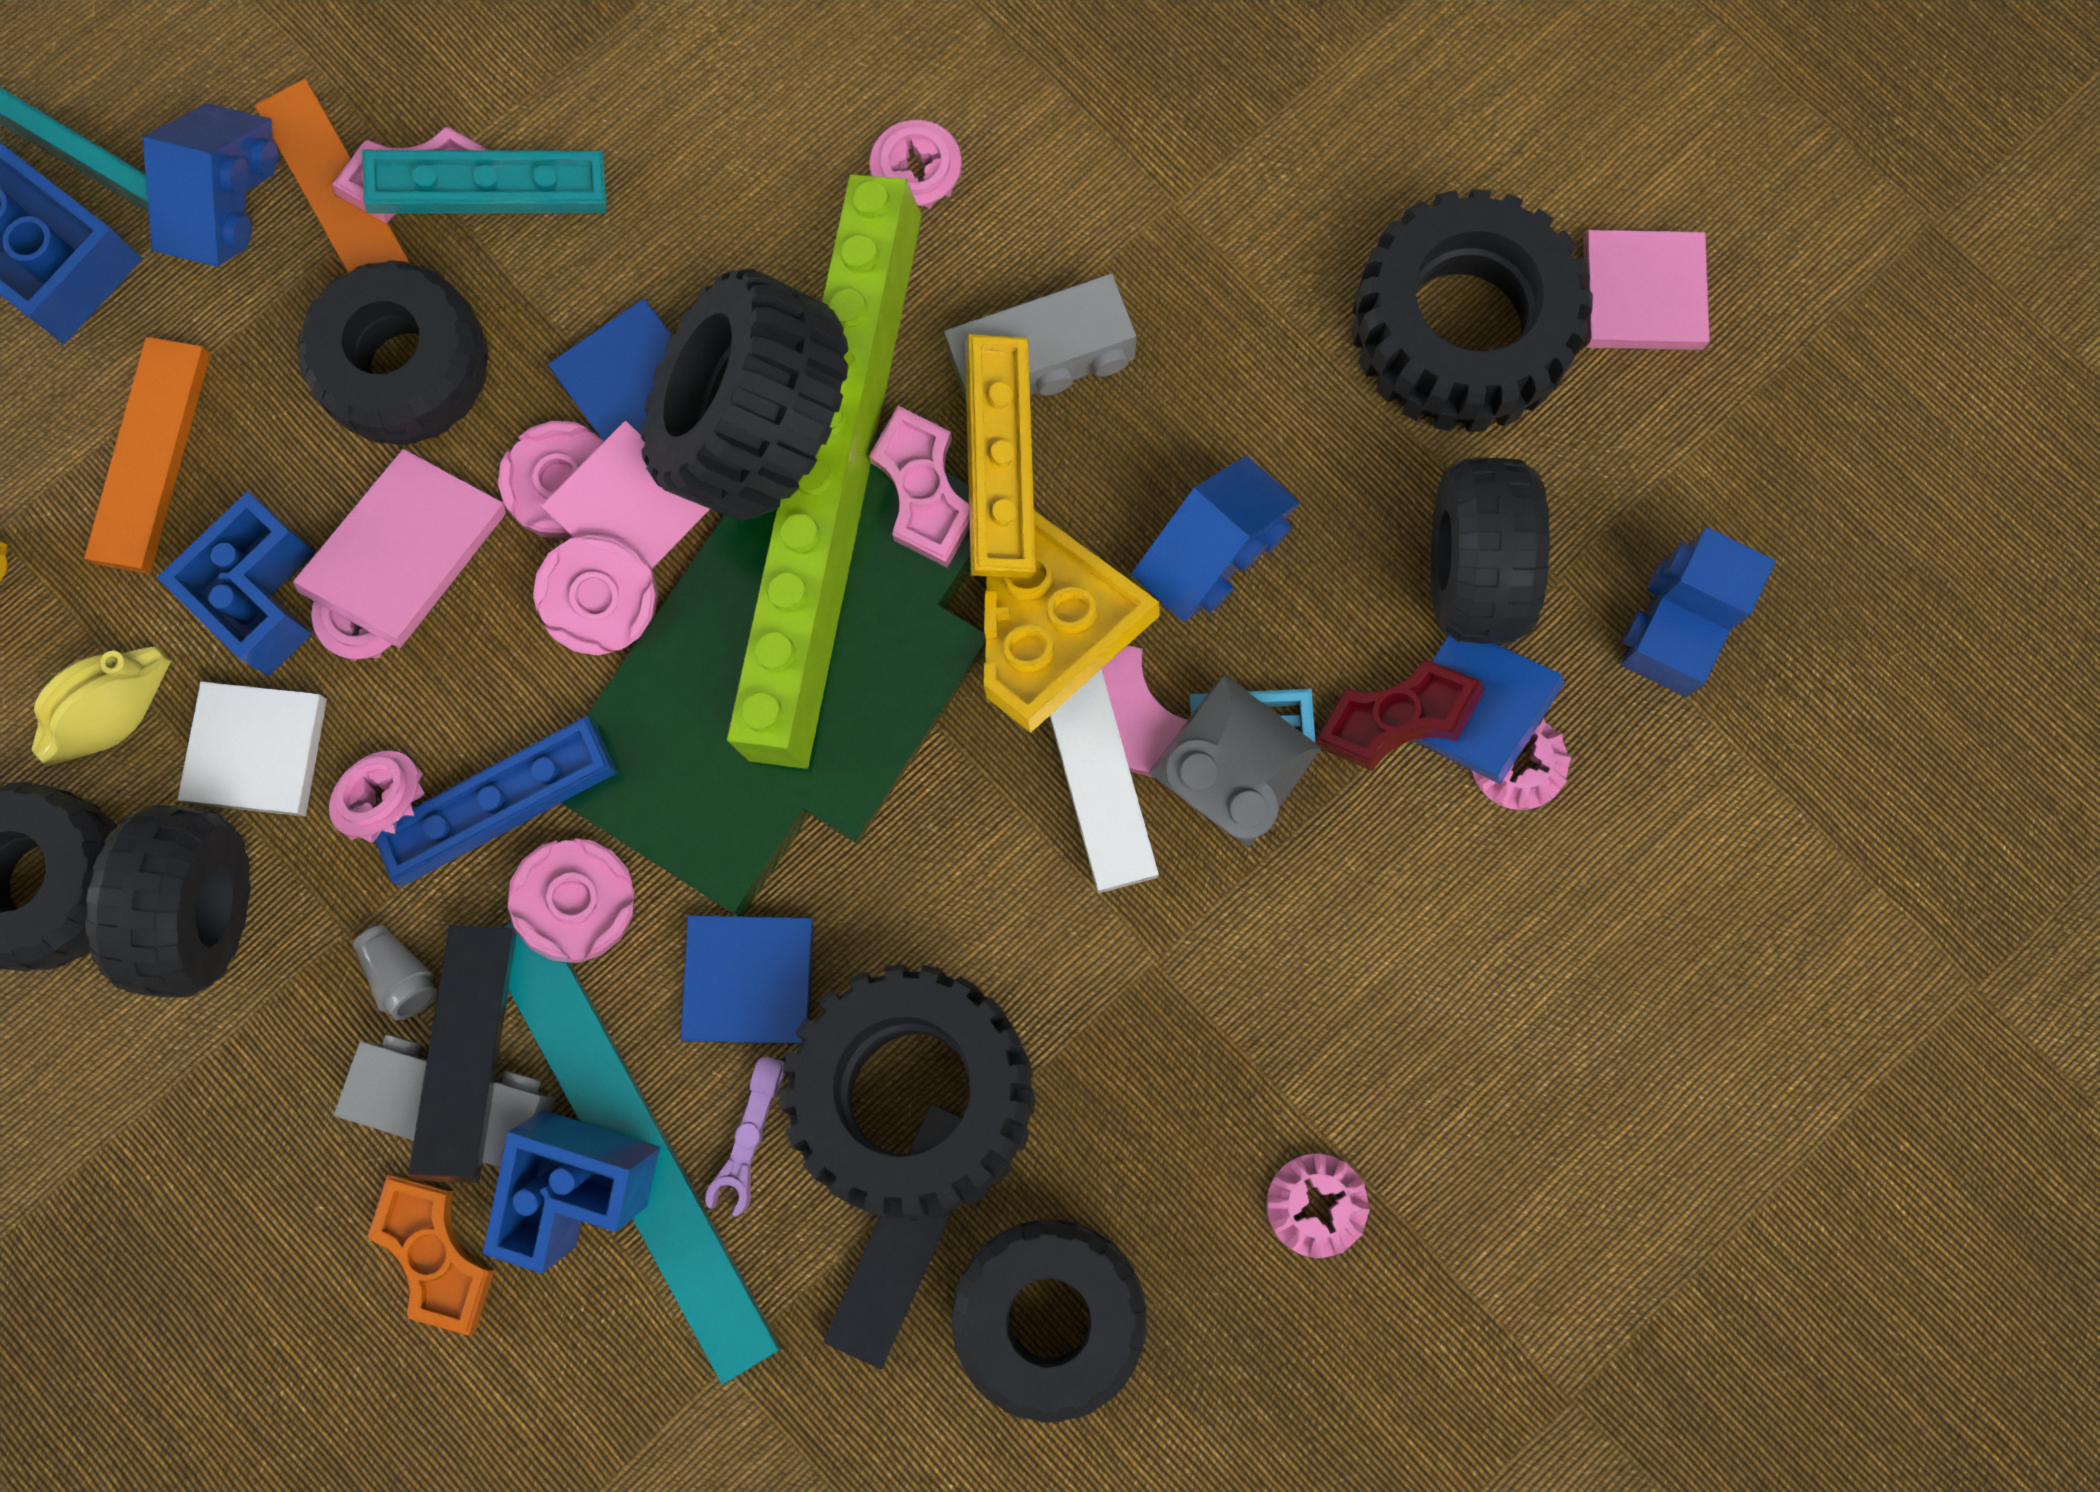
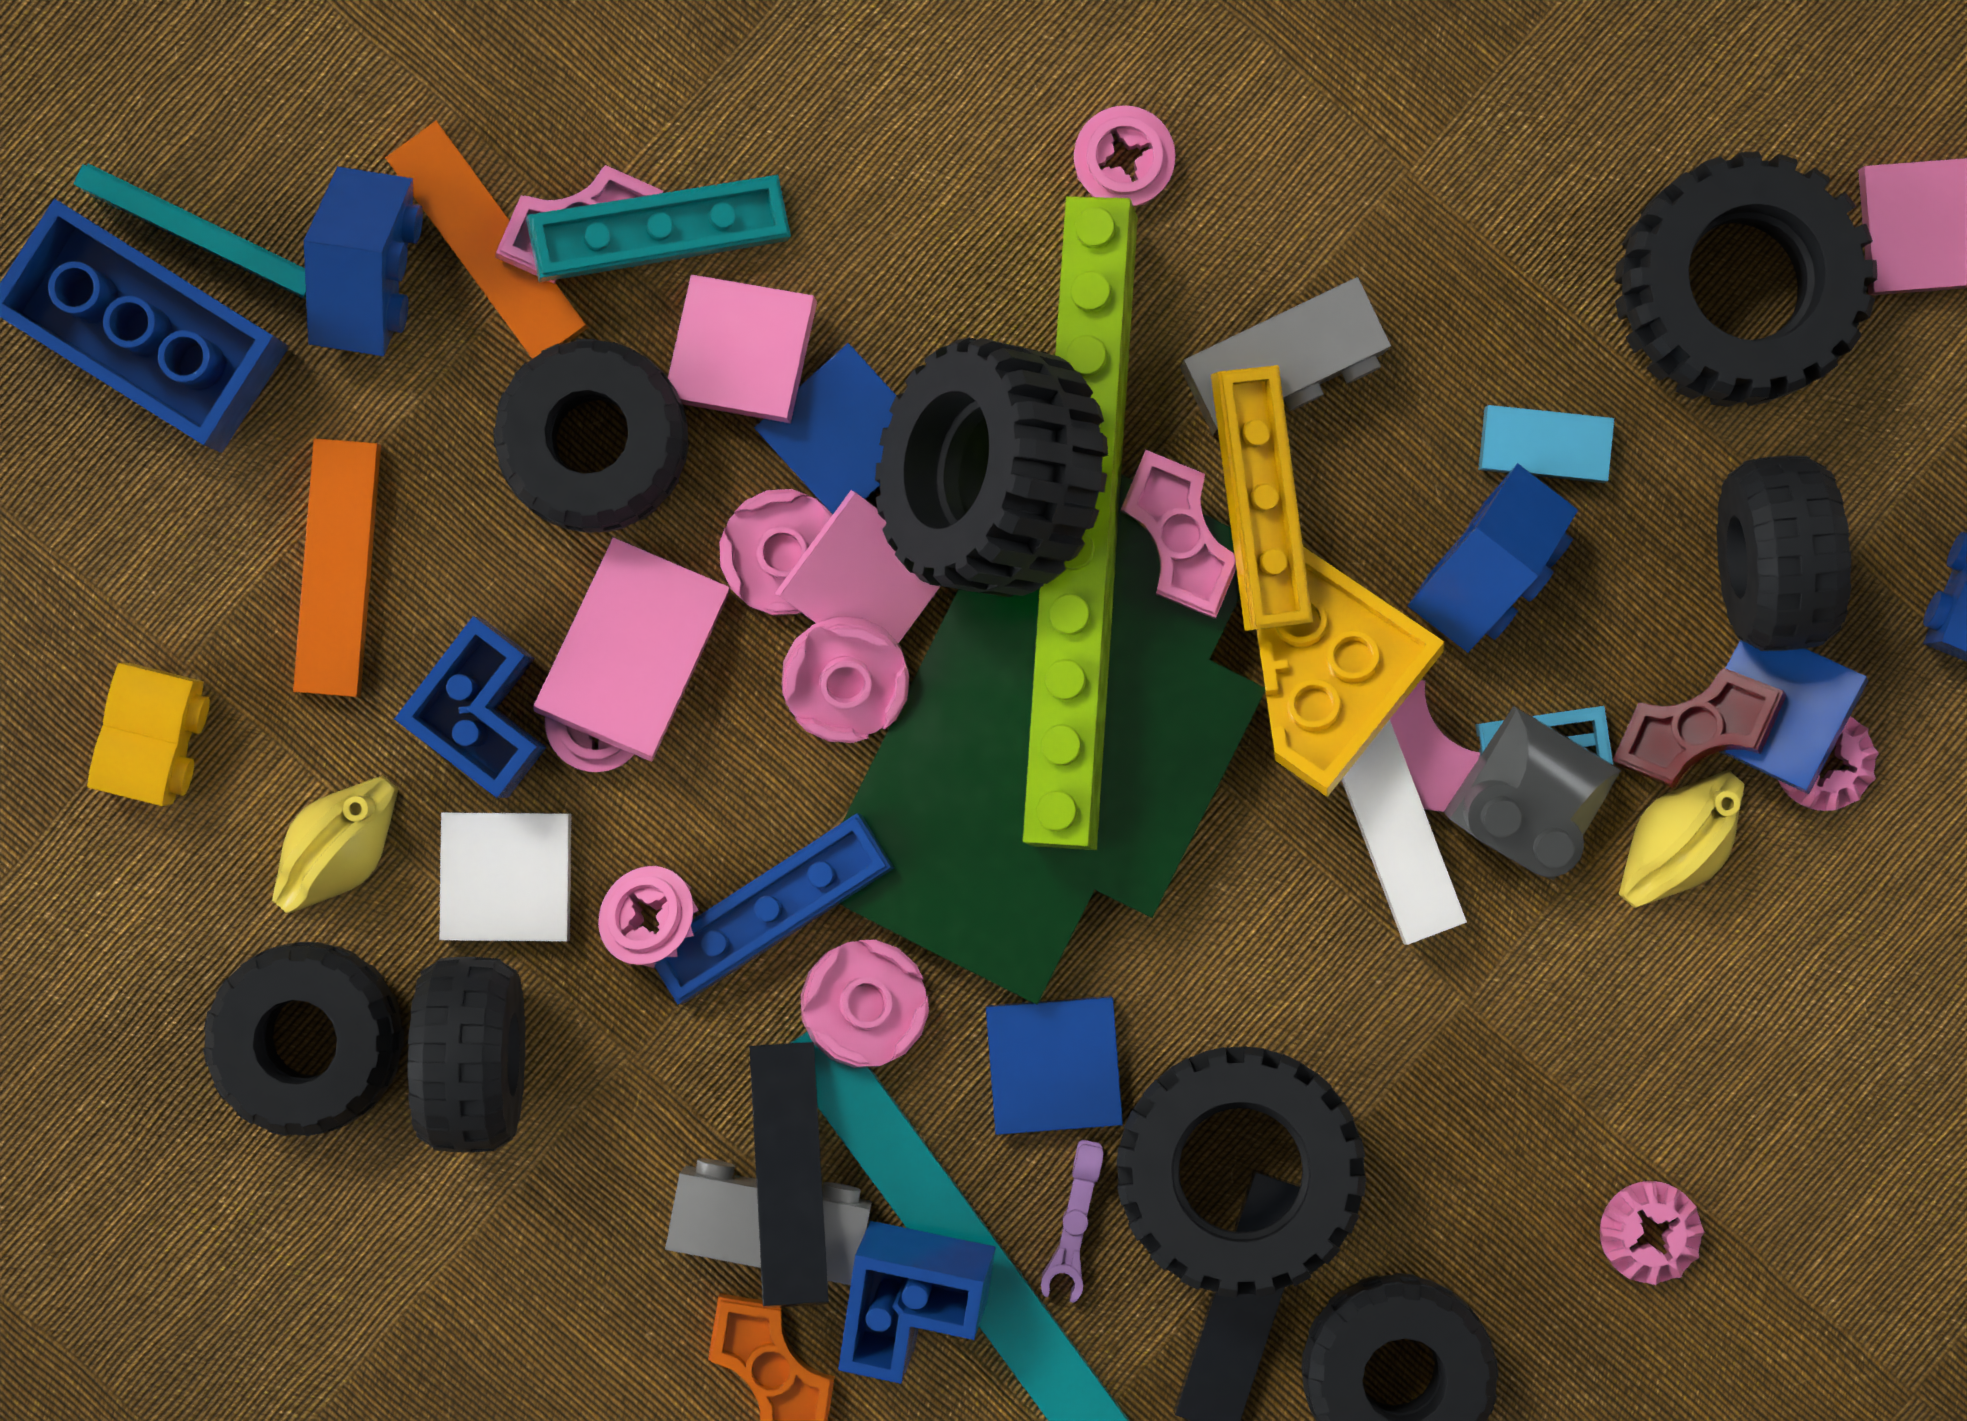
camera: 10 degrees left, 10 degrees up
light grey cone [353,925,437,1020] -> none
none -> bright pink tile [668,275,817,423]
none -> medium azure tile [1478,405,1615,483]
none -> light yellow hat [1619,770,1744,908]

